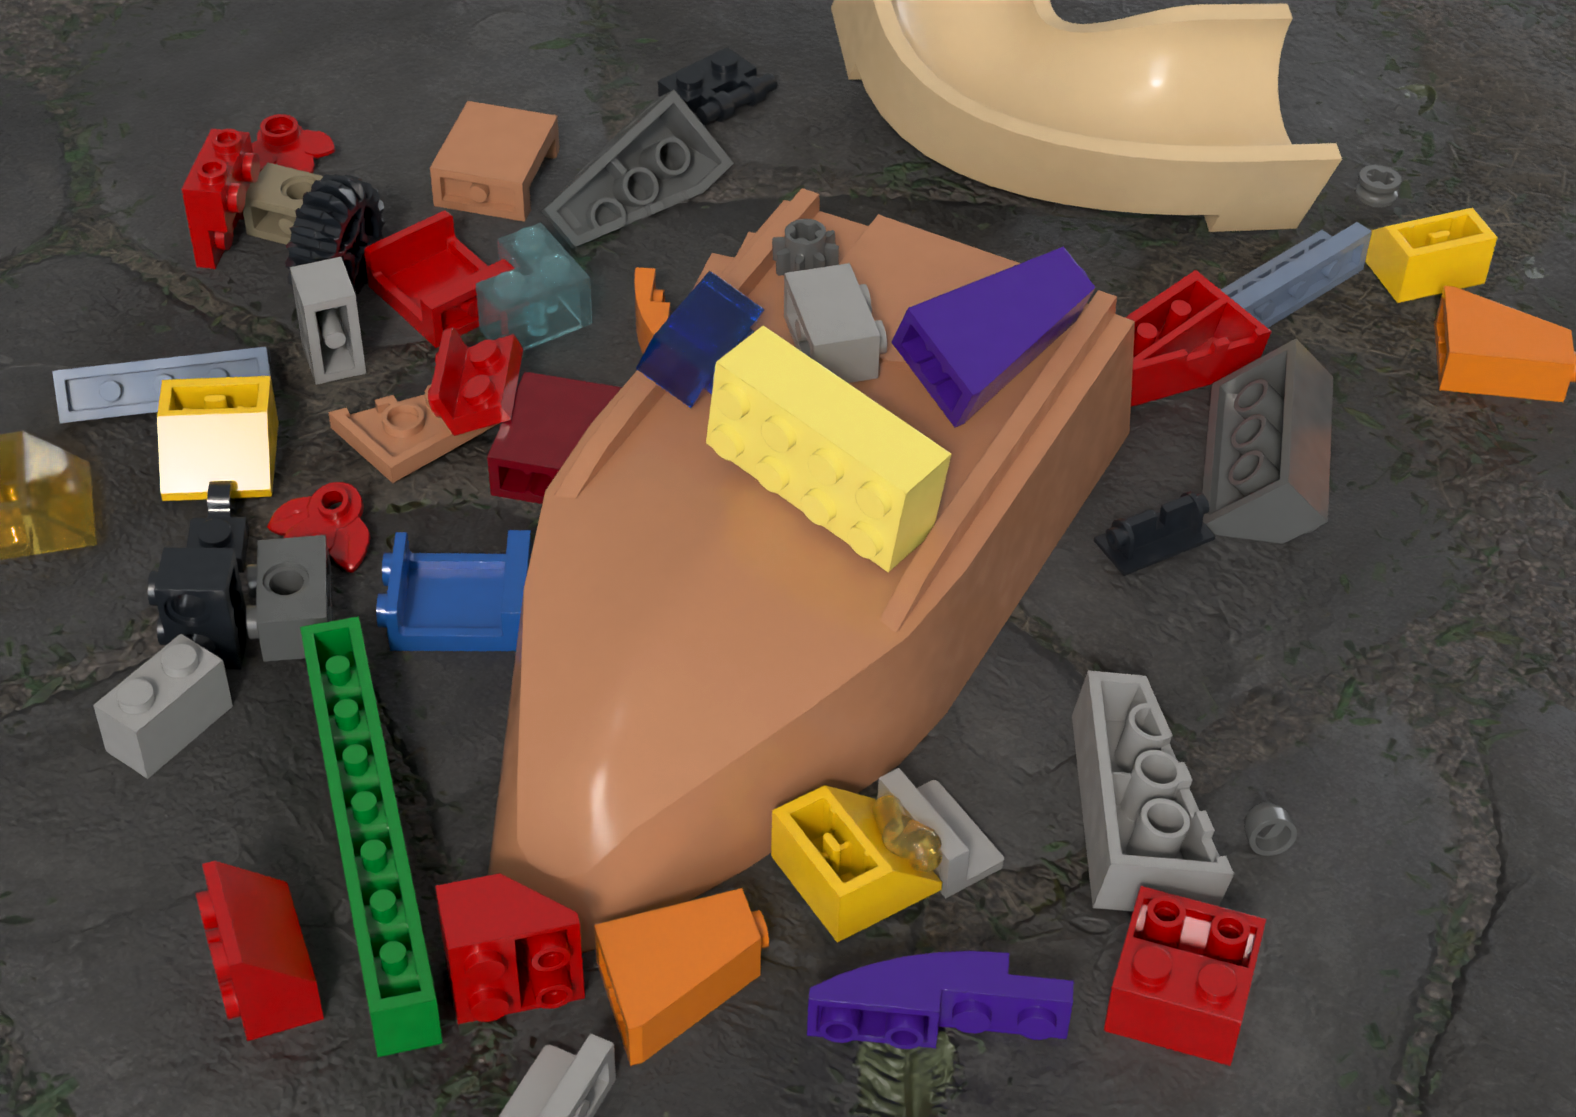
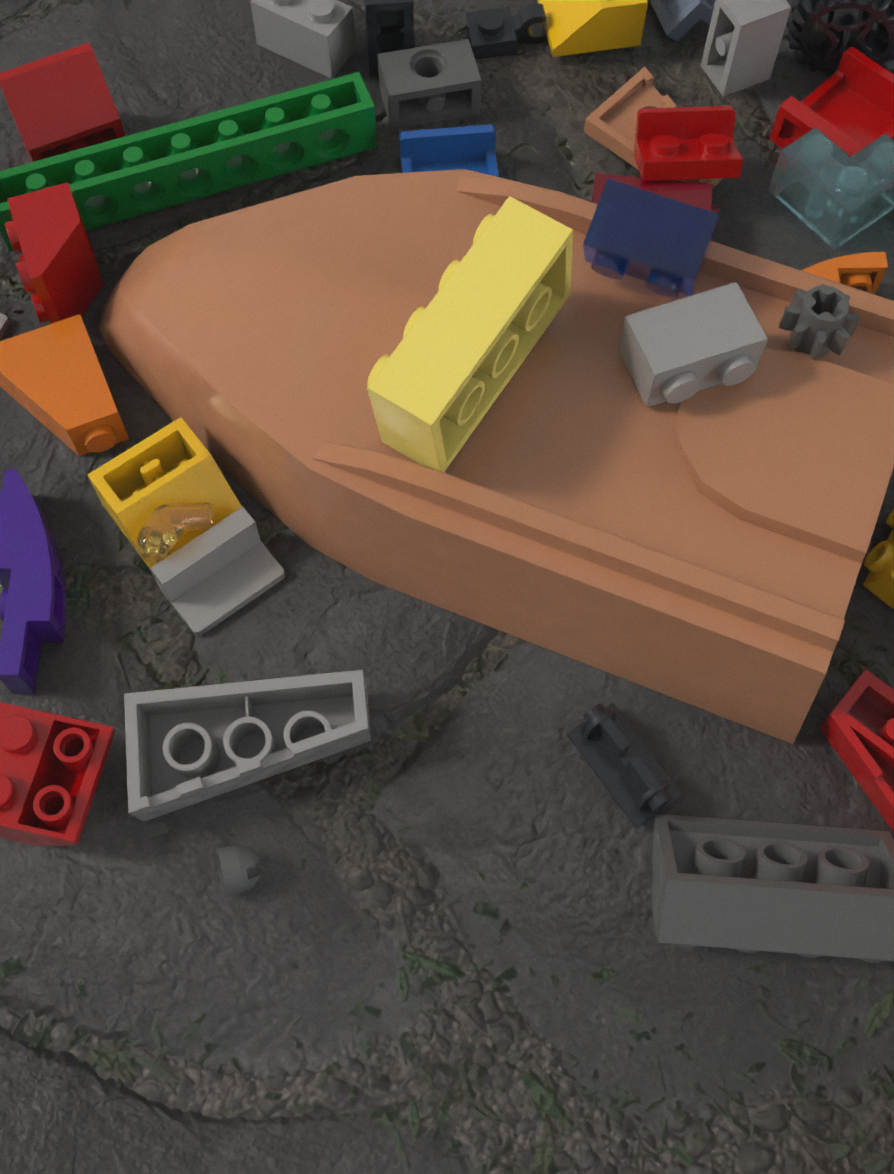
camera: 85 degrees right, 20 degrees up
red plate [267,482,371,573] -> none
dark purple slope [891,246,1096,428] -> none

